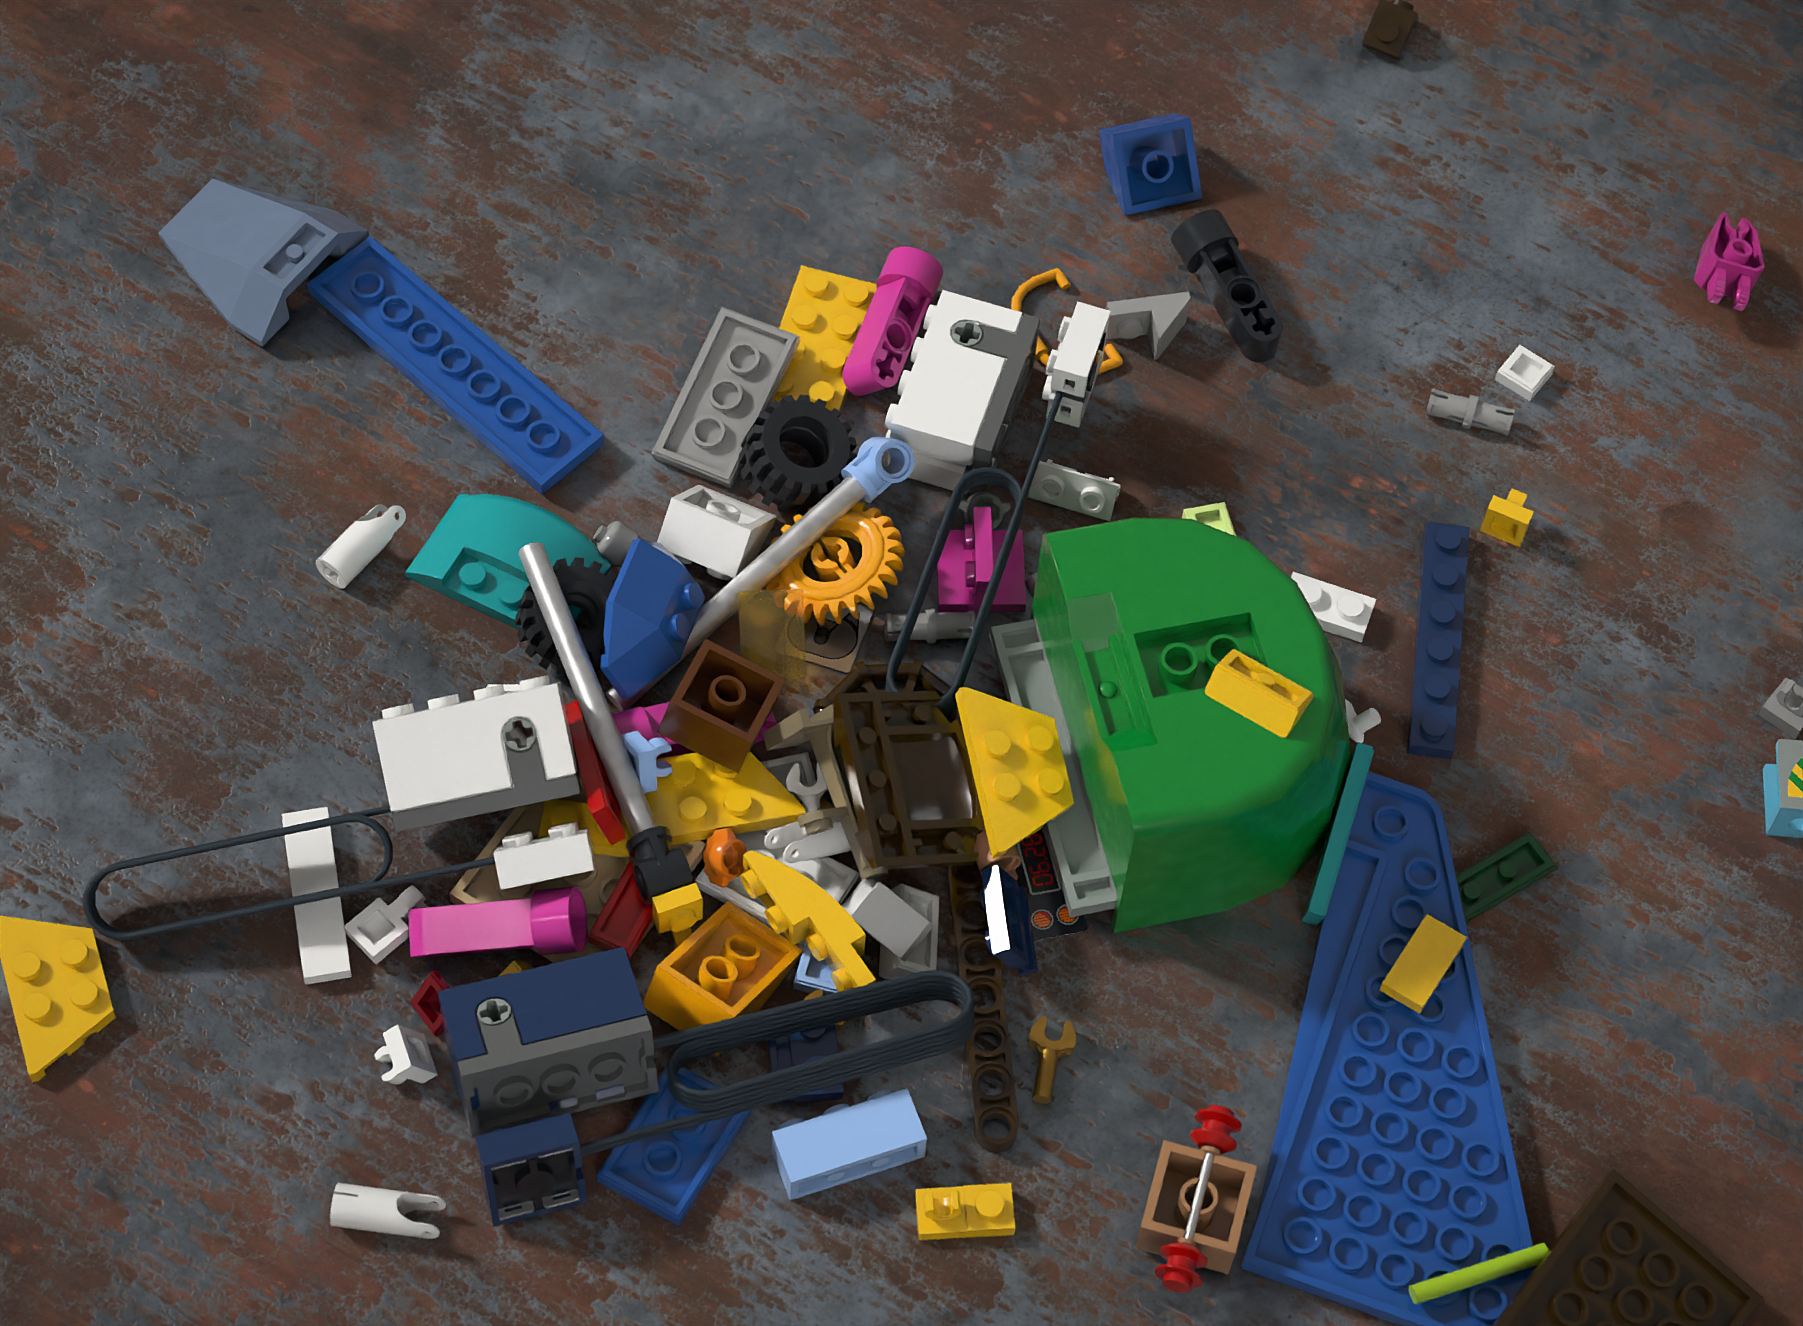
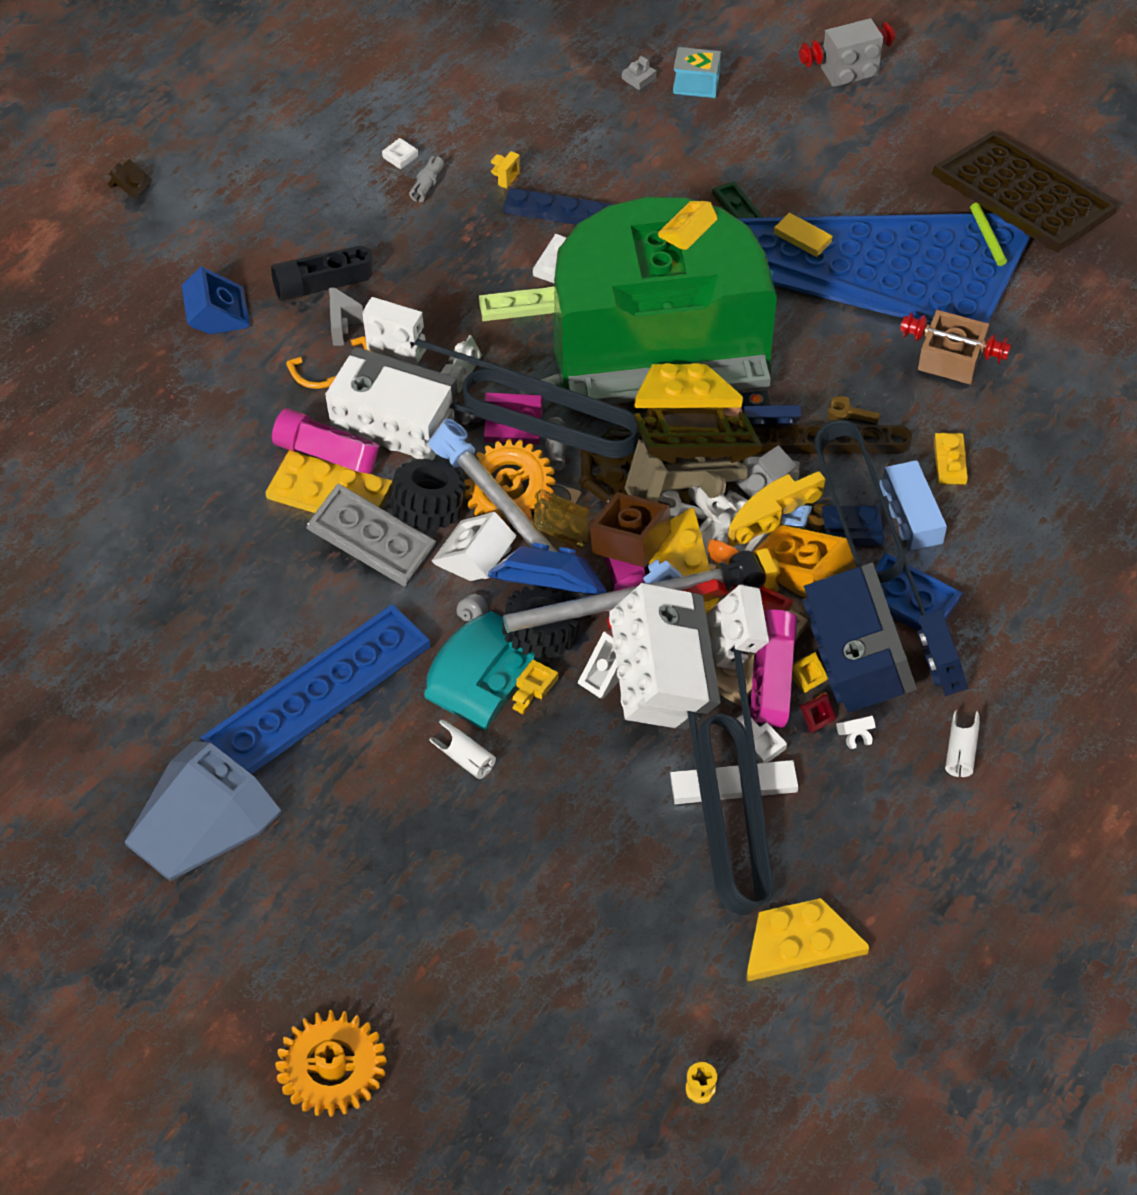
camera: 80 degrees left, 5 degrees down
dark pink hinge [1694,212,1765,311] -> none
none -> yellow plate [512,660,558,714]

